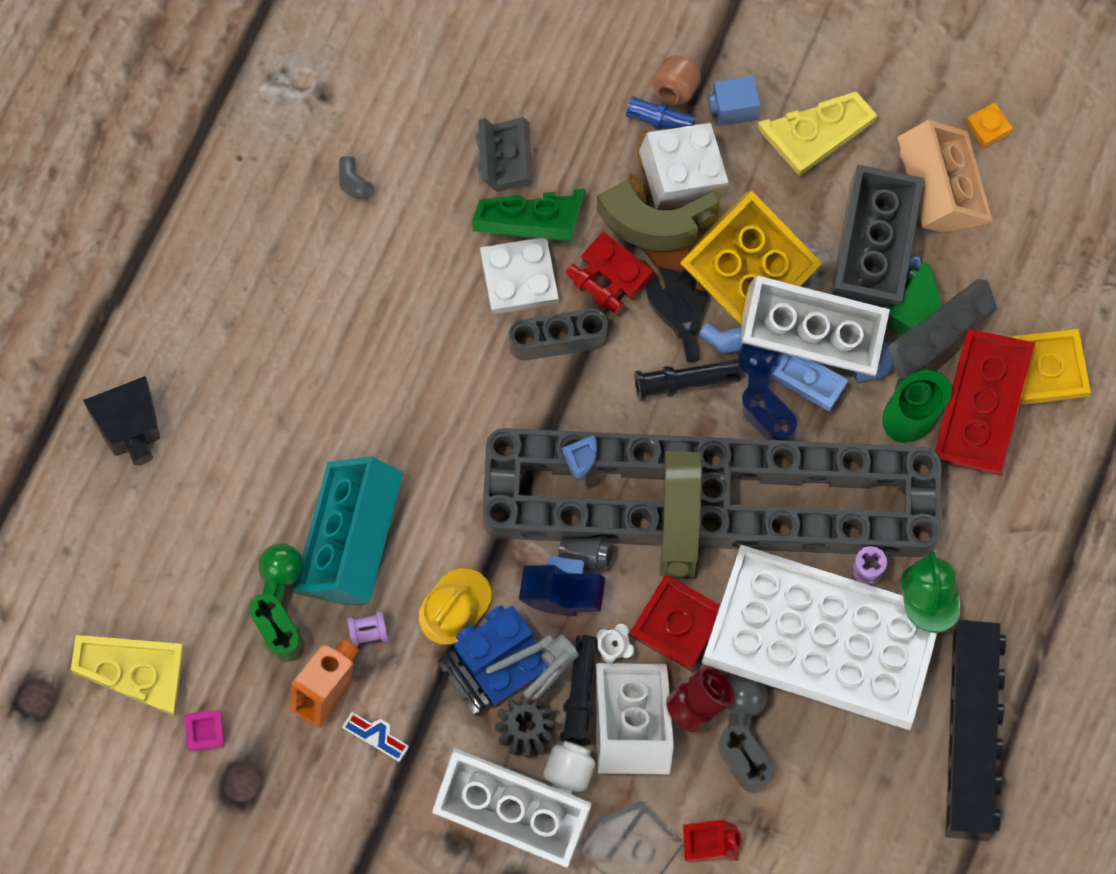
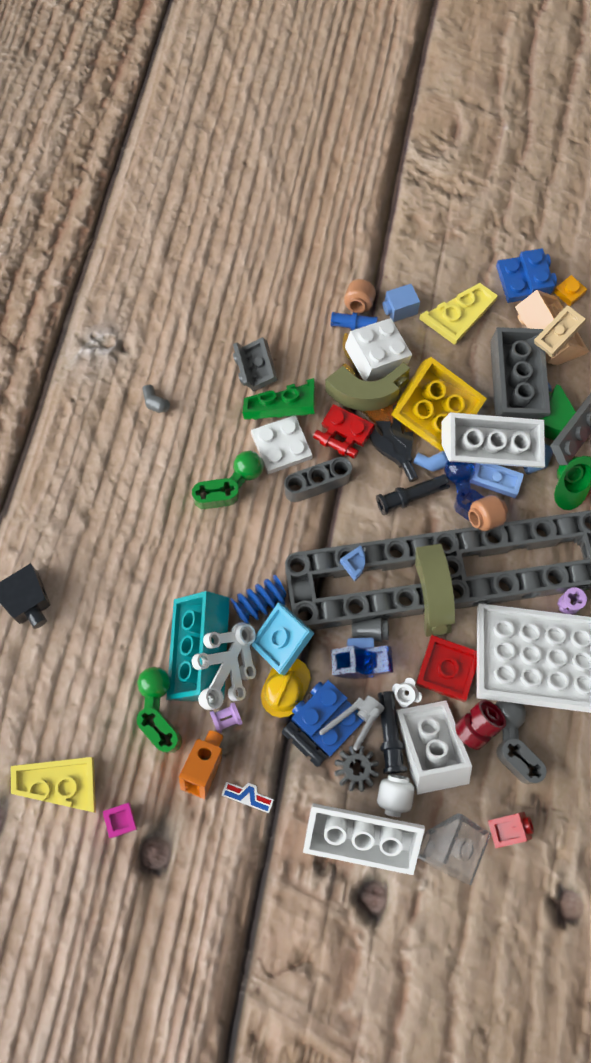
camera: 10 degrees left, 0 degrees up
none -> green beam [192,450,264,509]
none -> white plant [192,622,256,710]
none -> blue piece [230,575,286,624]
none -> medium azure tile [251,602,314,675]
none -> nougat head [468,495,508,531]
none -> blue plate [496,248,557,303]
none -> tan plate [534,305,586,358]

